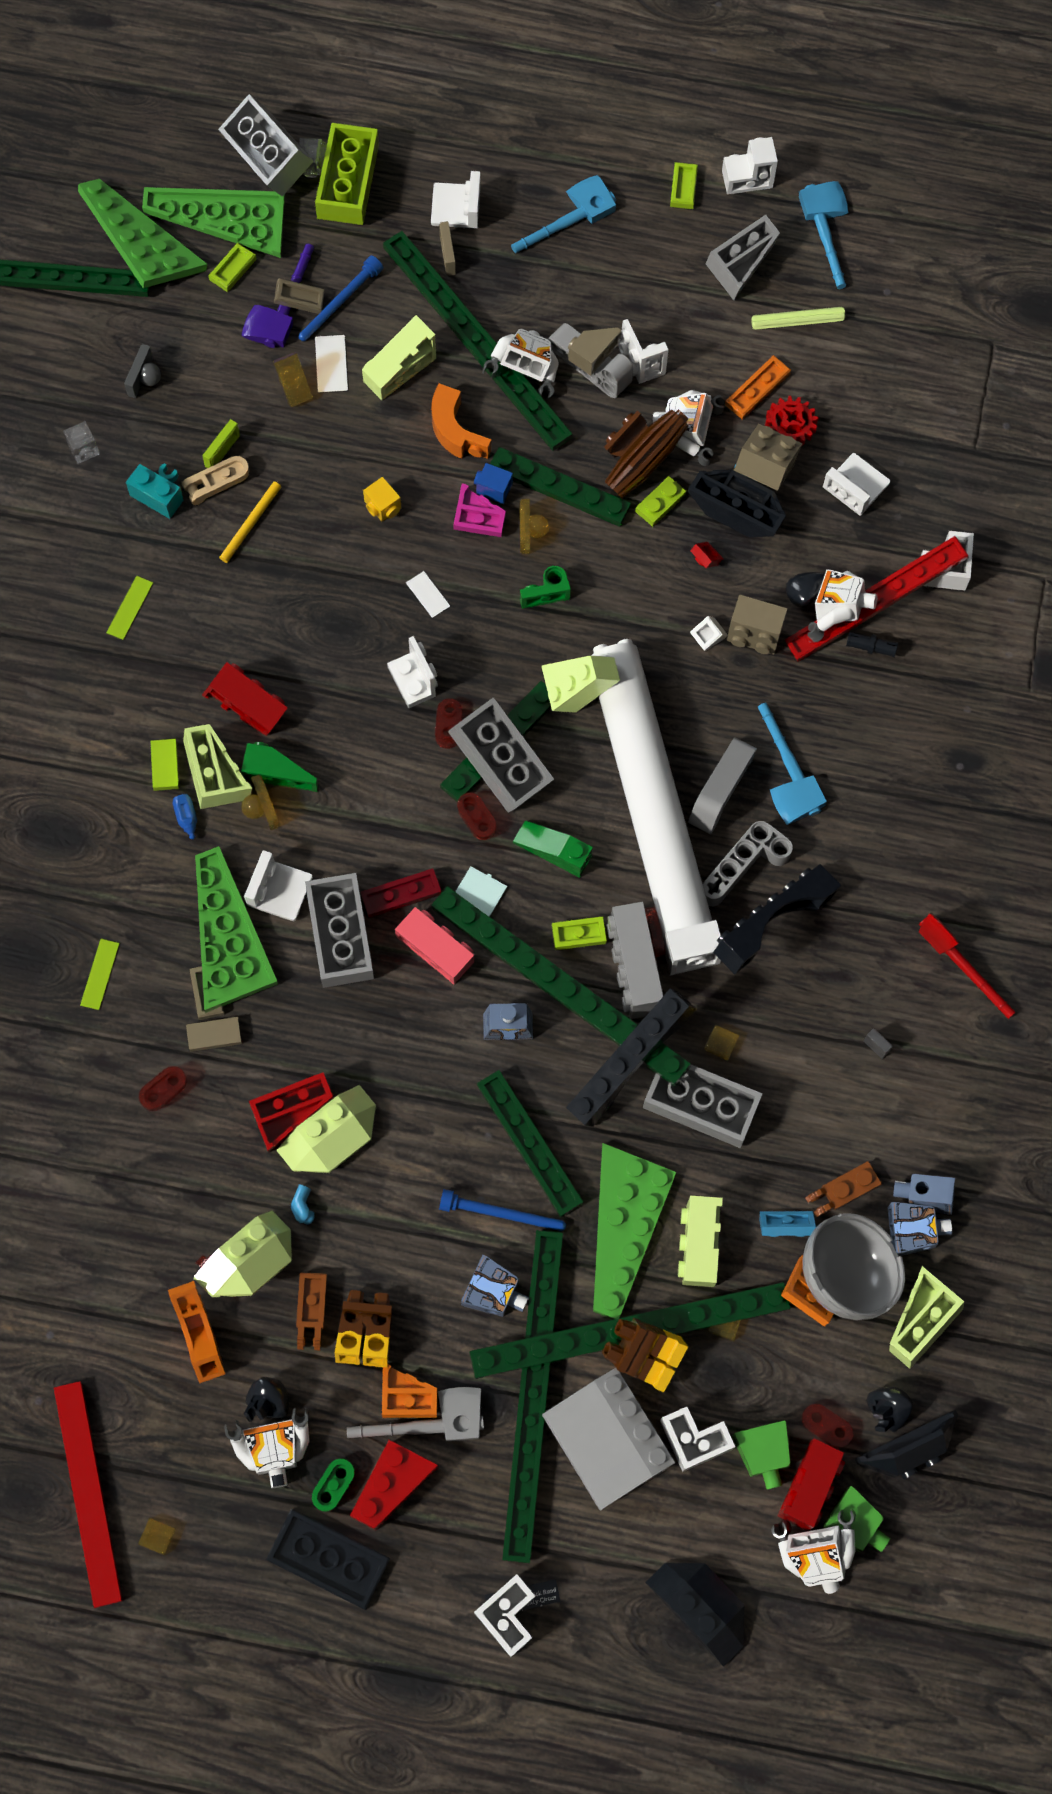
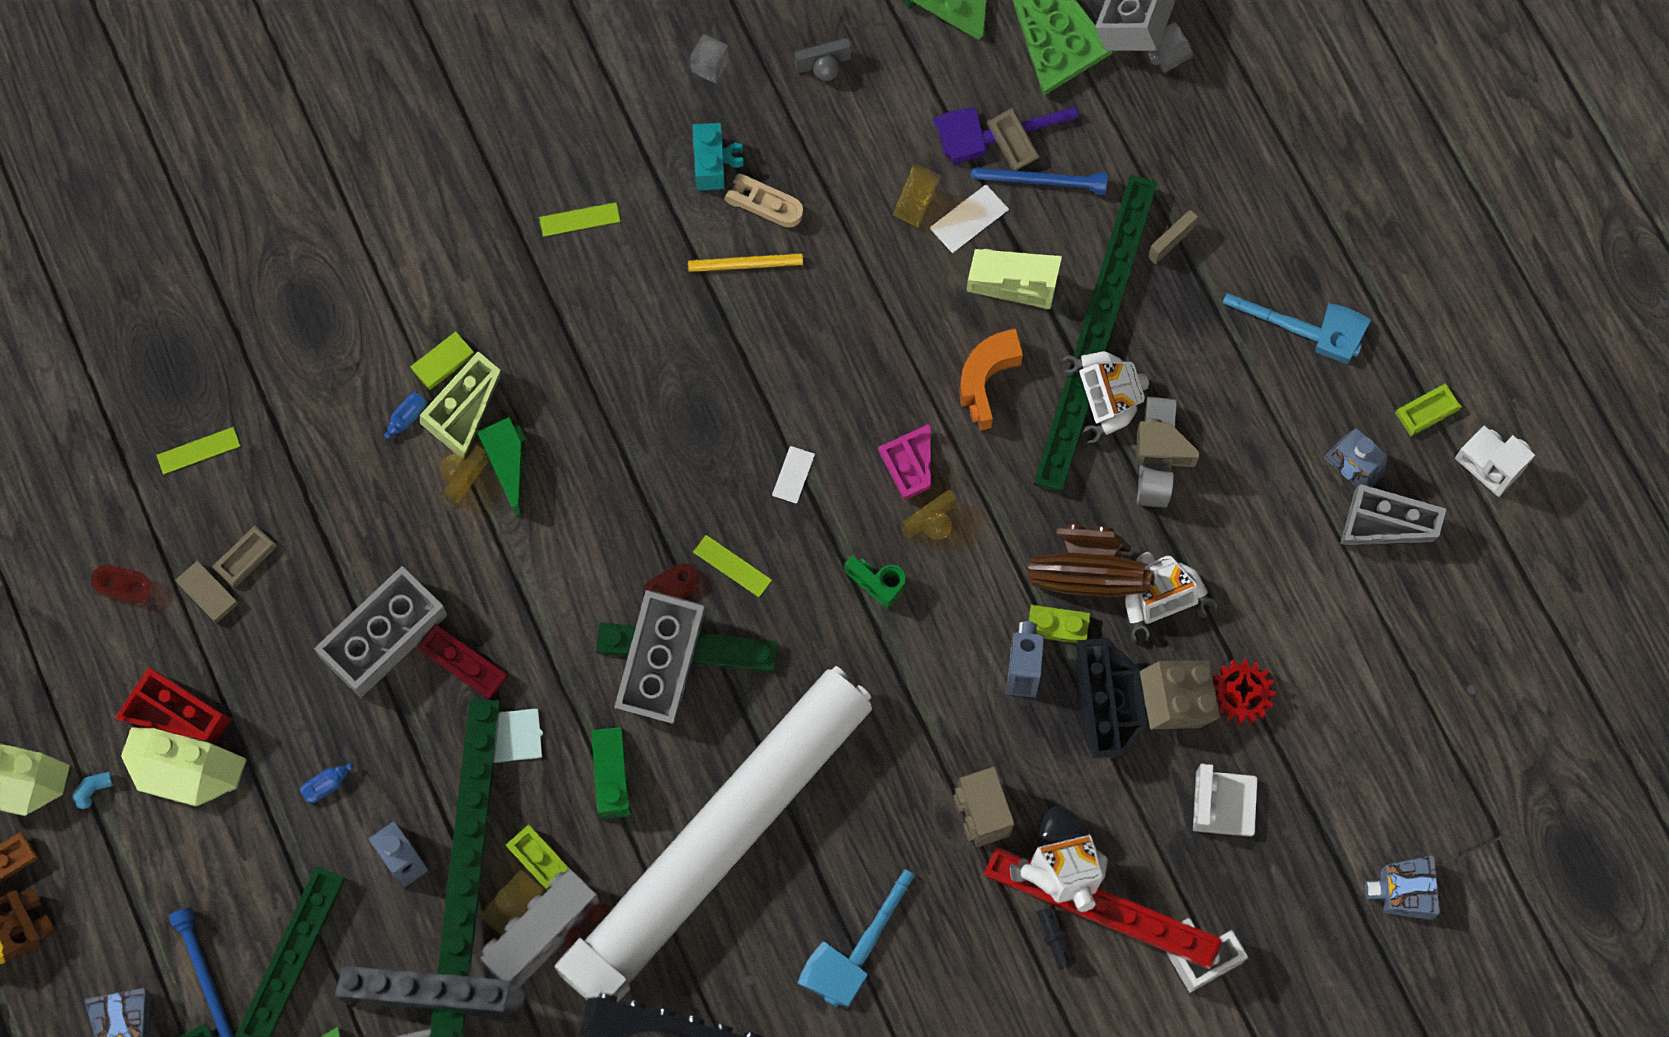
camera: 55 degrees right, 0 degrees up
bright green wing [195,846,278,1013] -> none
lime tile [202,419,240,468] -> none
red wedge [202,662,288,735] -> none
lime tile [208,243,257,292] -> none
white bracket [244,850,312,921] -> none
lime brick [315,123,379,225] -> none
yellow brick [363,477,401,522] -> none
white bracket [387,636,438,708] -> none
coral brick [395,907,474,985] -> none
white bracket [431,171,480,228] -> none
clear red plate [457,793,496,840] -> none
blue brick [474,463,513,504] -> none
dark green plate [490,447,631,527] -> none
yellowish green wedge [542,656,620,712] -> none
white bracket [619,319,668,384] -> none
light grey beam [688,737,757,835] -> none
red plate [690,541,723,568] -> none
white slope [690,616,728,651] -> none
light grey beam [703,821,793,907] -> none
orange tile [725,355,791,420] -> none
yellowish green axle [751,307,845,330] -> none
dark azure piece [799,181,848,289] -> none
none -> blue piece [299,763,353,804]
none -> clear yellow tile [480,869,544,936]
none -> lime sticker [693,535,772,597]
none -> sand blue torso [1006,621,1043,698]
none -> sand blue torso [1324,428,1387,487]
none -> torso [1365,856,1440,919]

